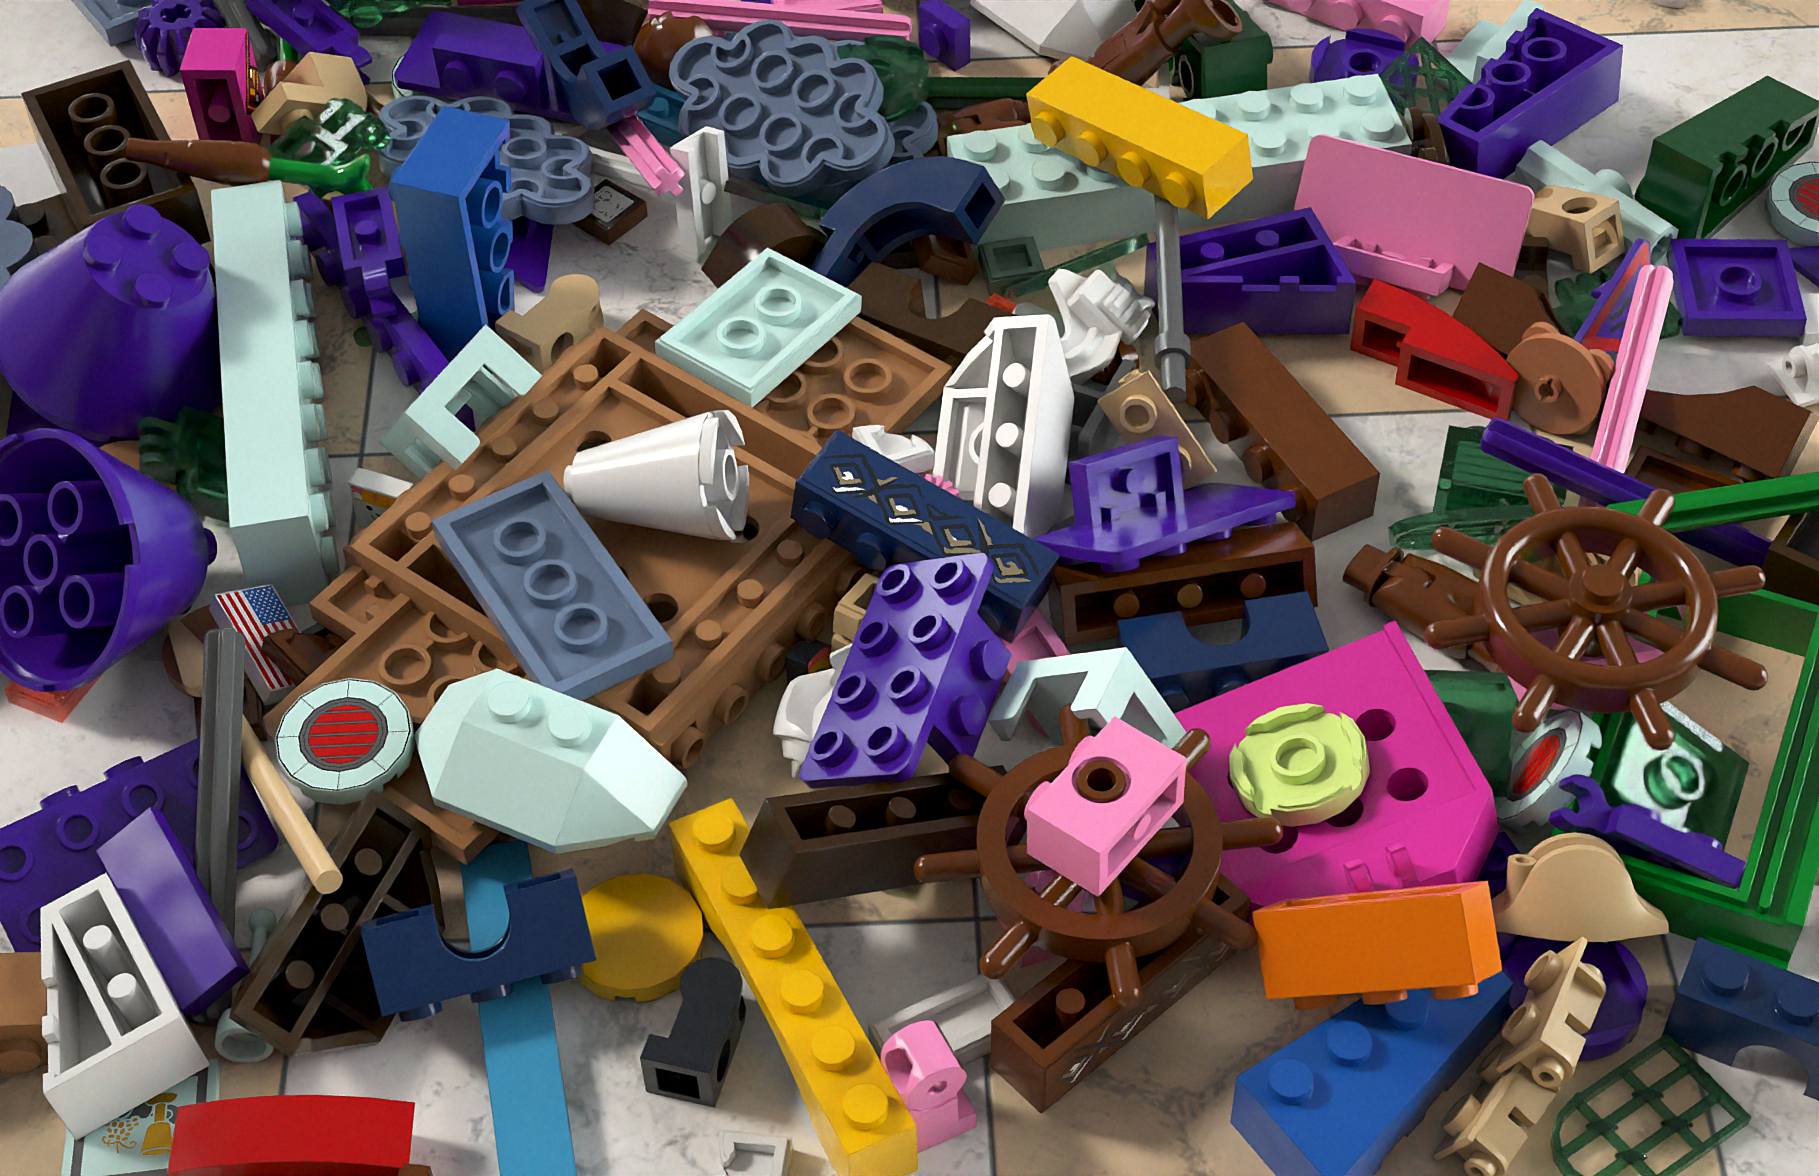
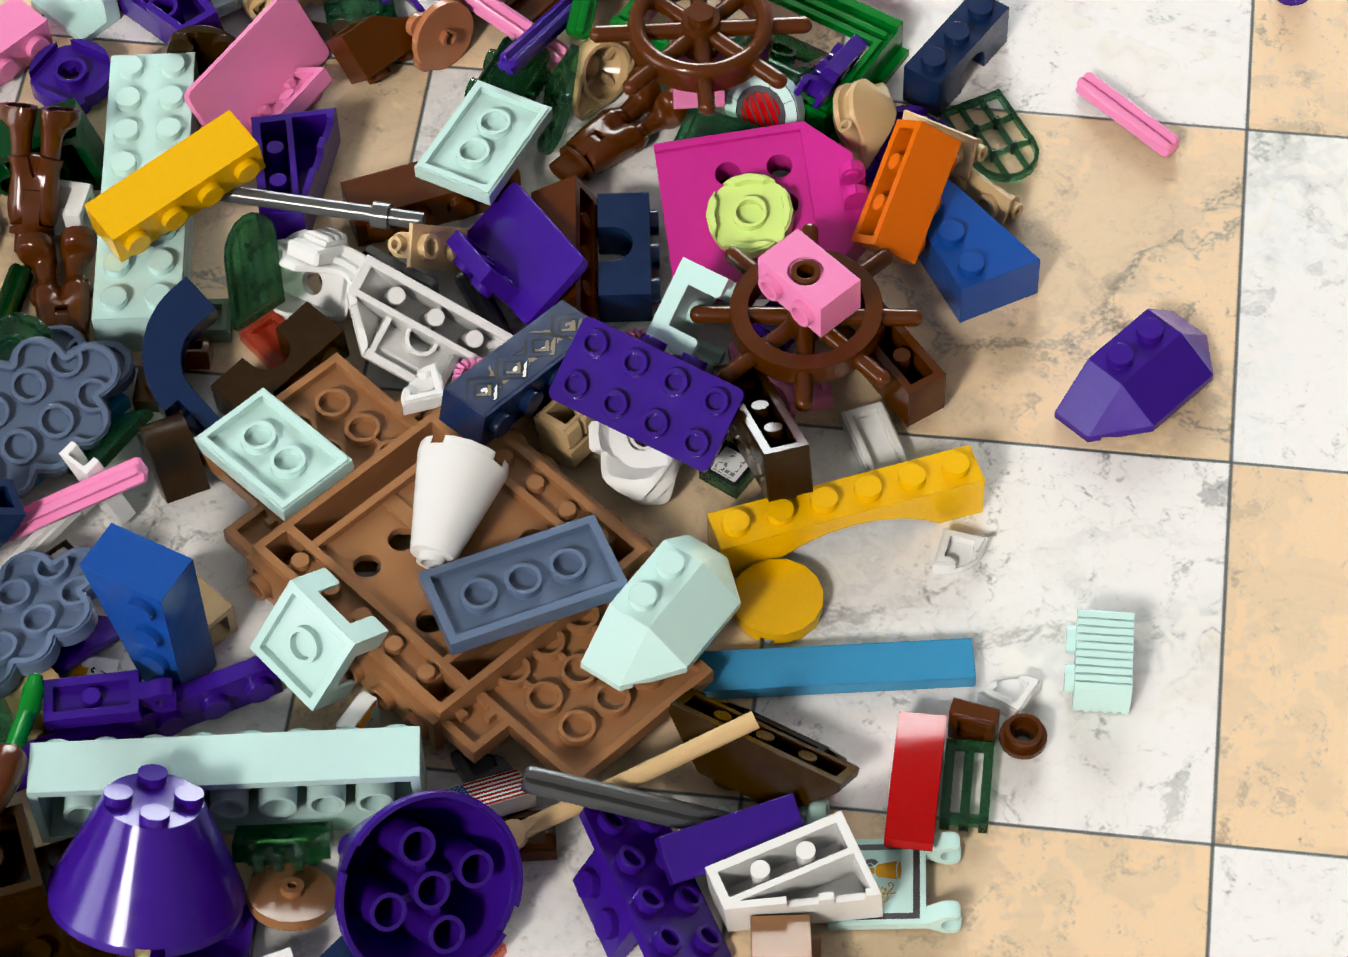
camera: 80 degrees left, 5 degrees up
reddish brown tile [261,629,347,687] -> none
tile [275,678,416,805] -> none
dark blue arch [361,868,596,1022] -> none
black leg [640,957,746,1108] -> none
black tile [785,639,833,685] -> none
bright pink leg [881,1020,976,1154] -> none
red slope [1350,279,1519,422] -> none
clear green window [1380,36,1473,118] -> none
none -> light aqua tile [414,80,553,206]

